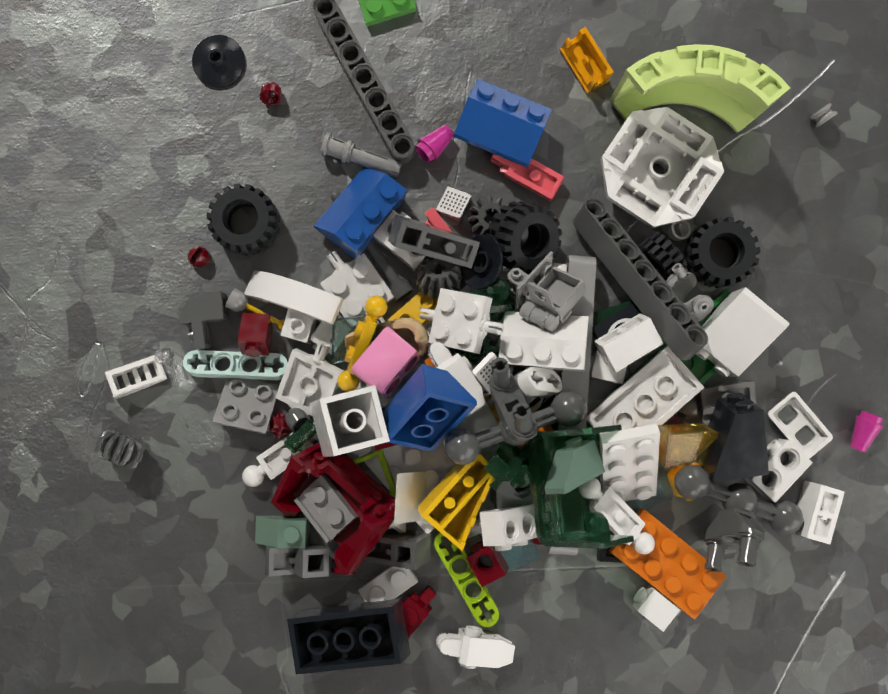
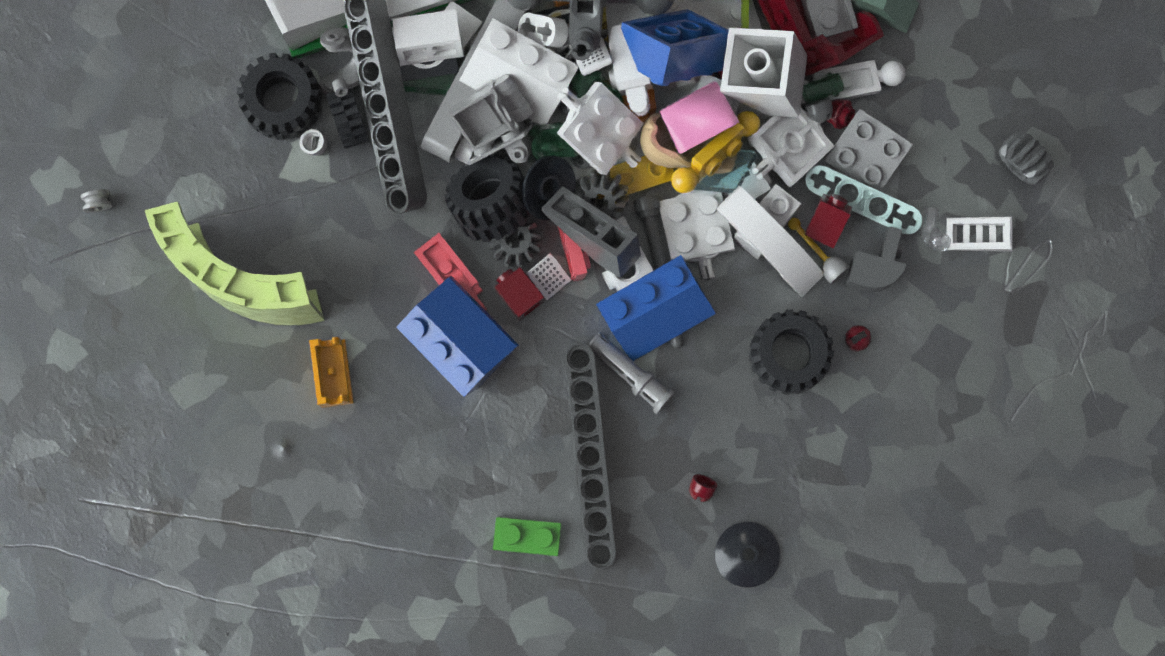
camera: 160 degrees left, 5 degrees down
dark pink cone [415,125,454,163] -> none
white piece [600,107,724,228] -> none
none -> dark red brick [495,267,545,322]

